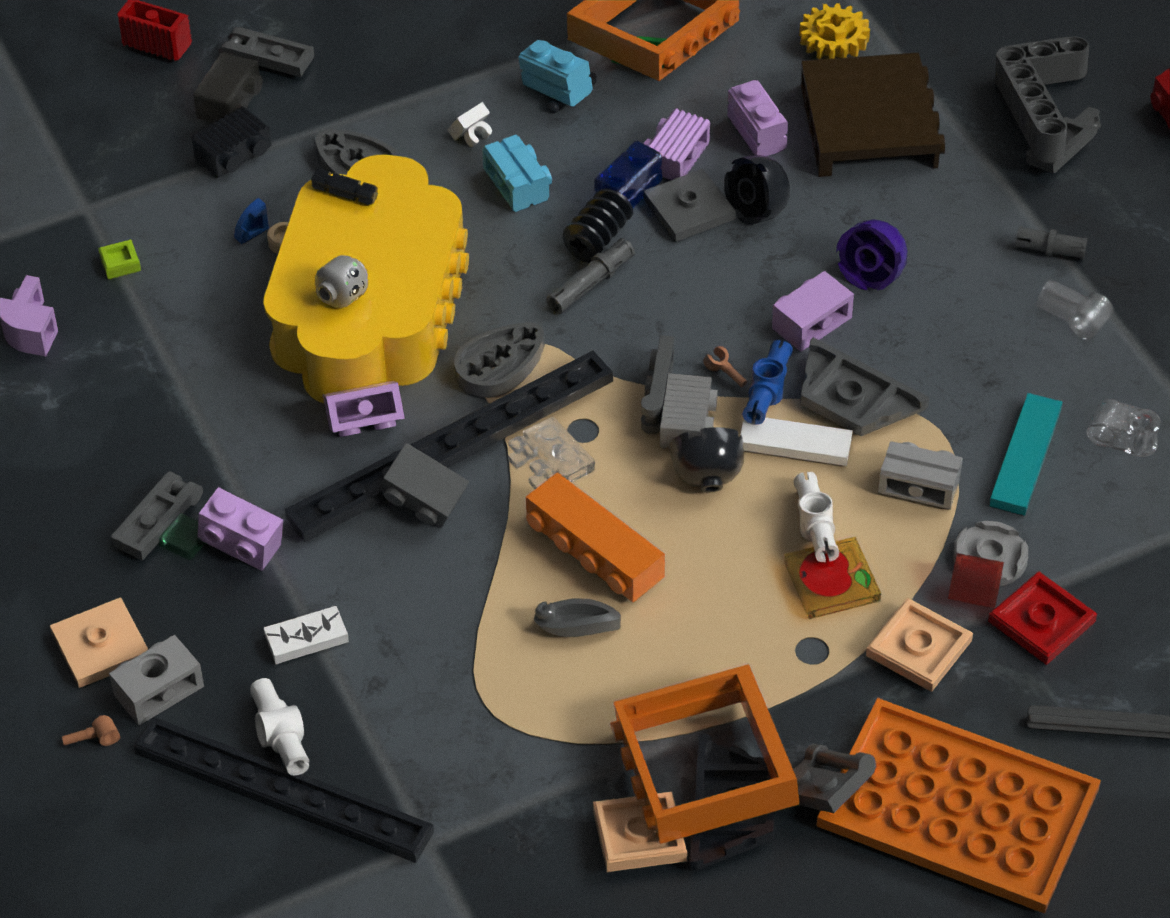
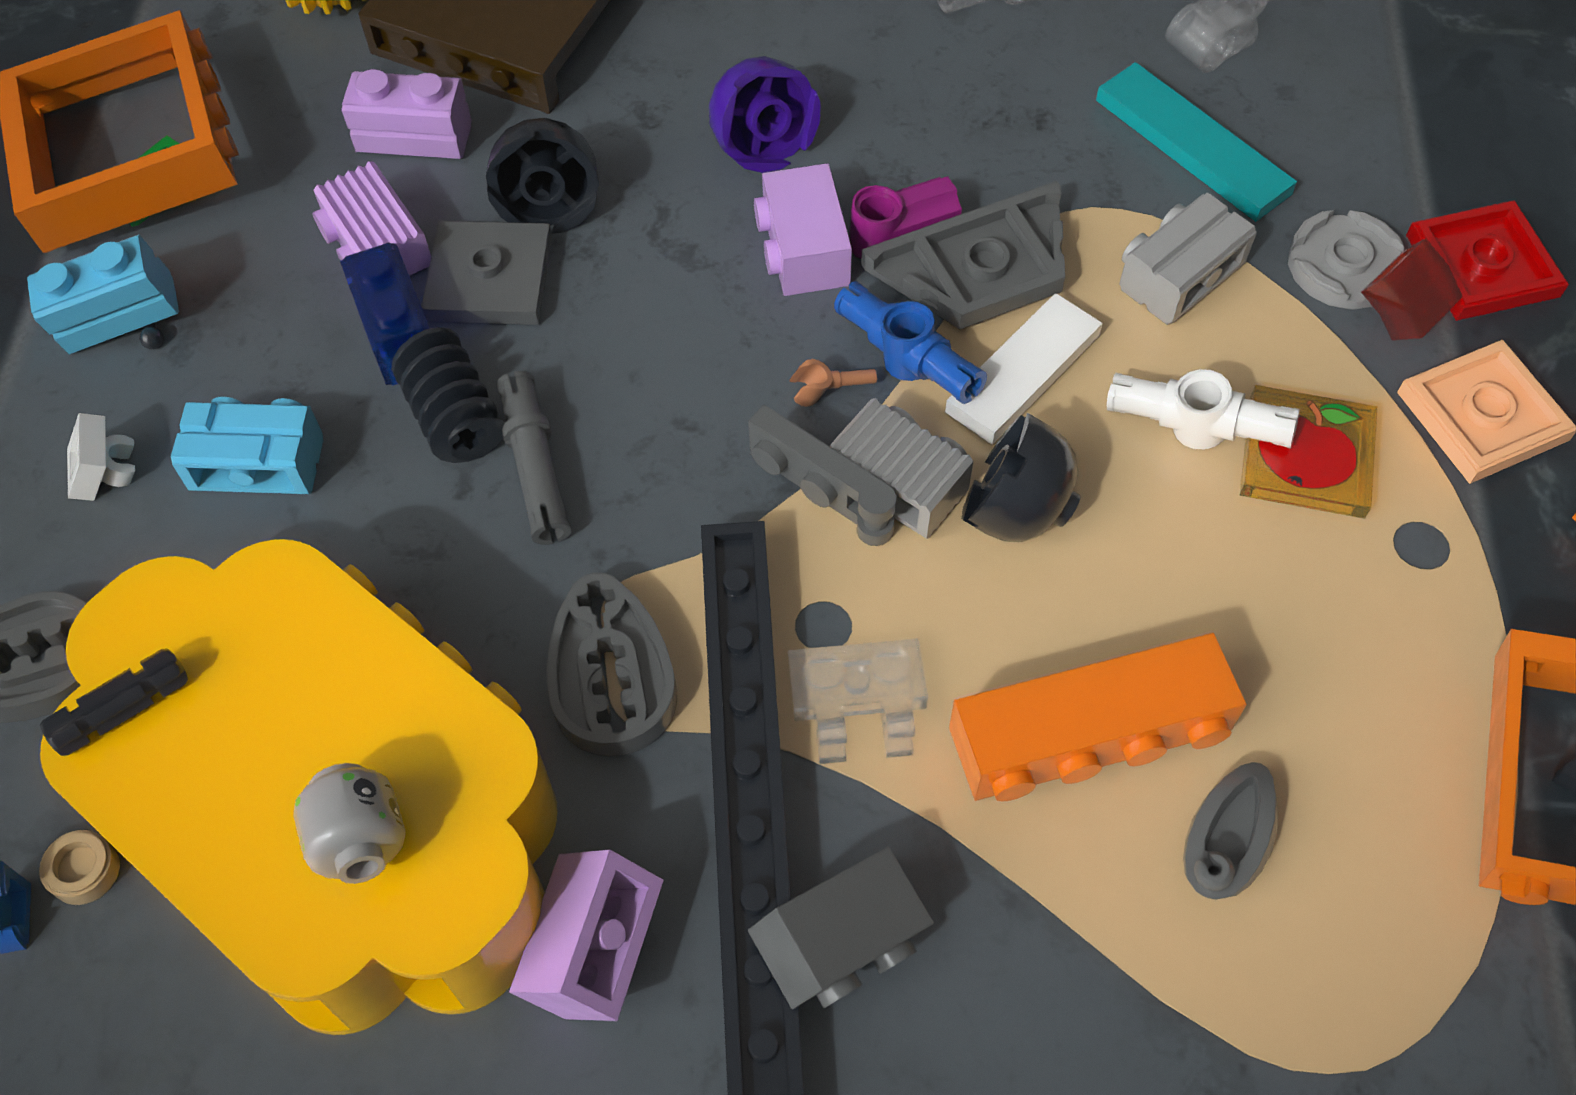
camera: 60 degrees left, 10 degrees up
none -> magenta piece [849,176,962,259]

